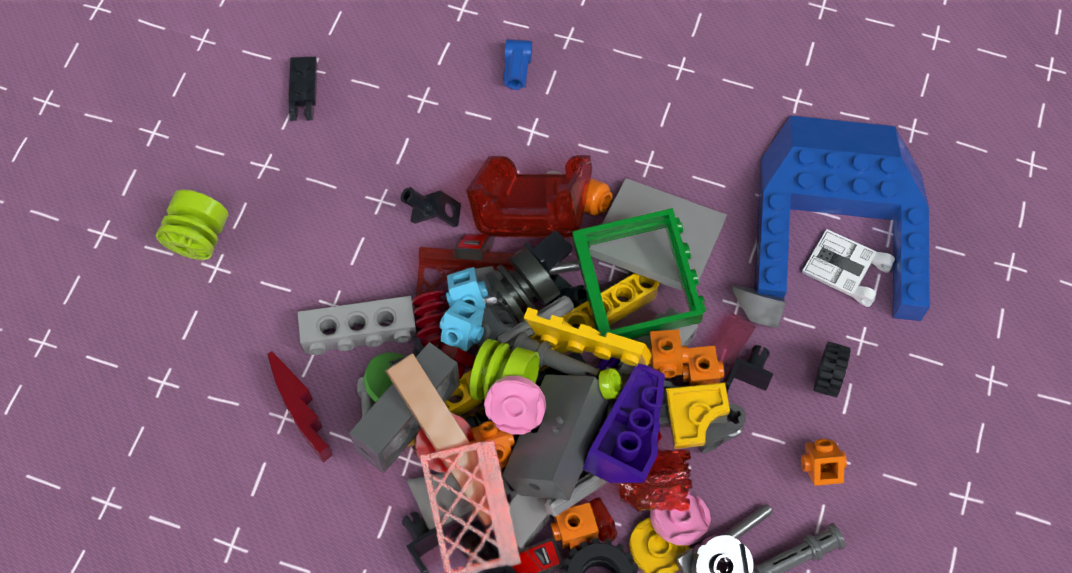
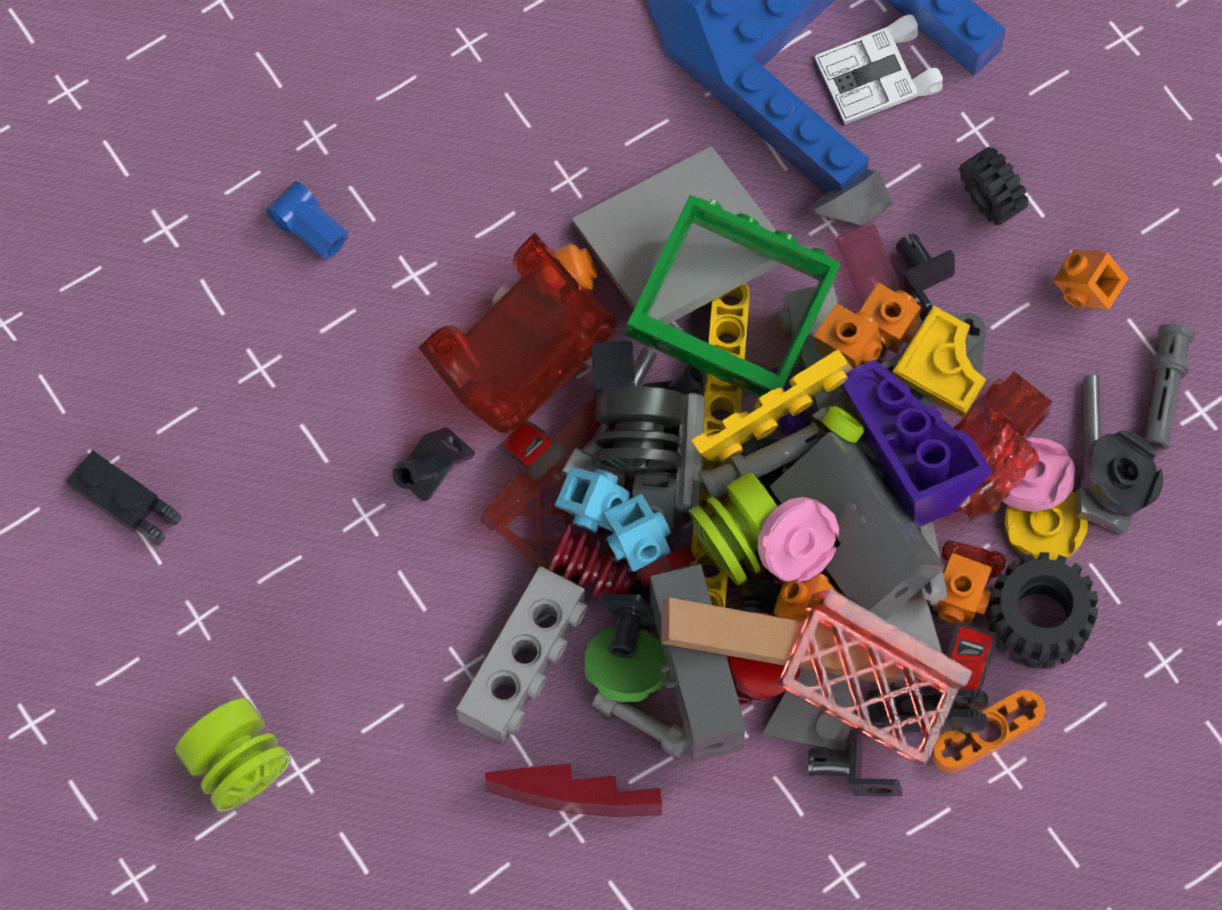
camera: 50 degrees left, 5 degrees up
none -> clear red brick [984,371,1052,444]

